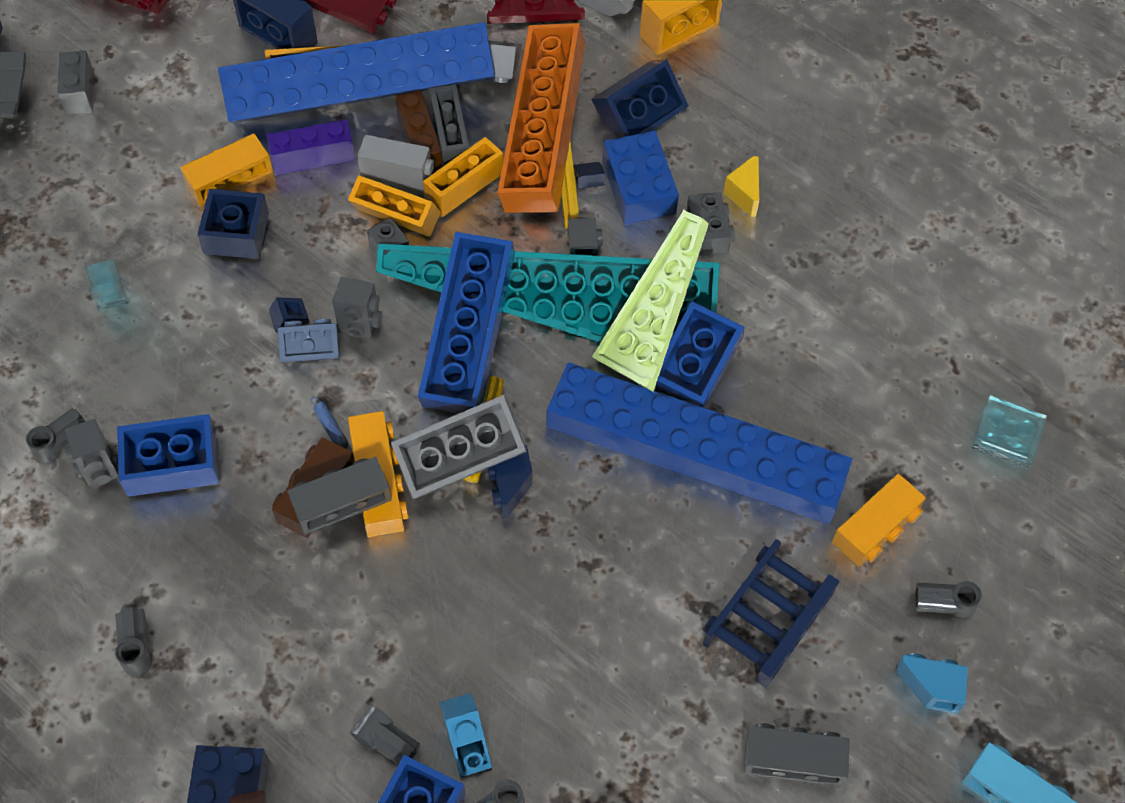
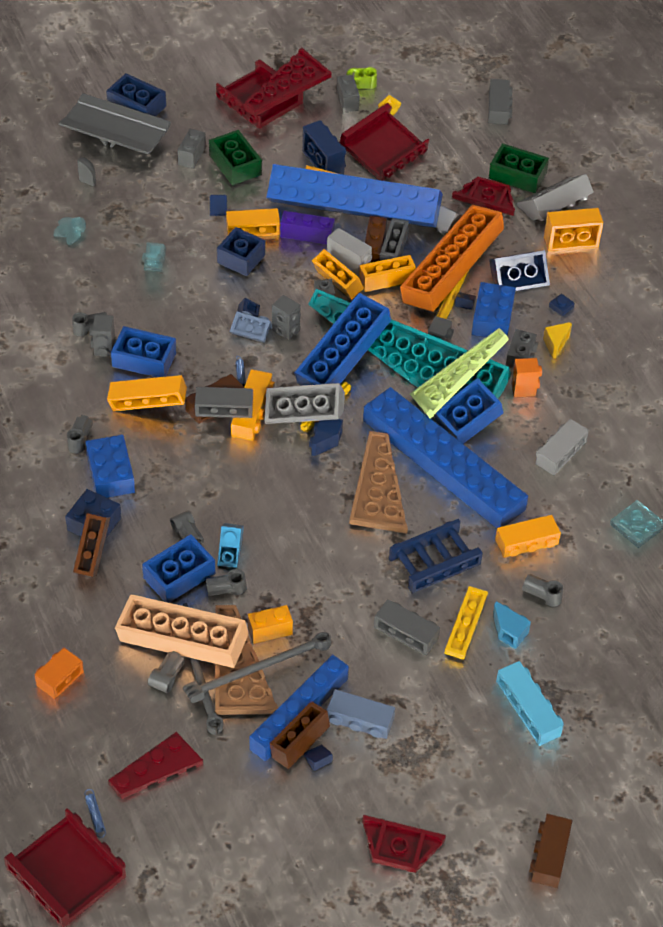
camera: 25 degrees right, 10 degrees down
none -> blue brick [85,435,135,498]
none -> light orange brick [107,375,187,411]
none -> dark green brick [209,129,262,185]
none -> dark blue slope [210,195,227,216]
none -> medium nougat wing [349,431,408,534]
none -> yellow plate [444,586,488,660]
none -> orange brick [511,358,542,397]
none -> light grey brick [536,419,589,475]
none -> dark blue plate [549,293,575,316]

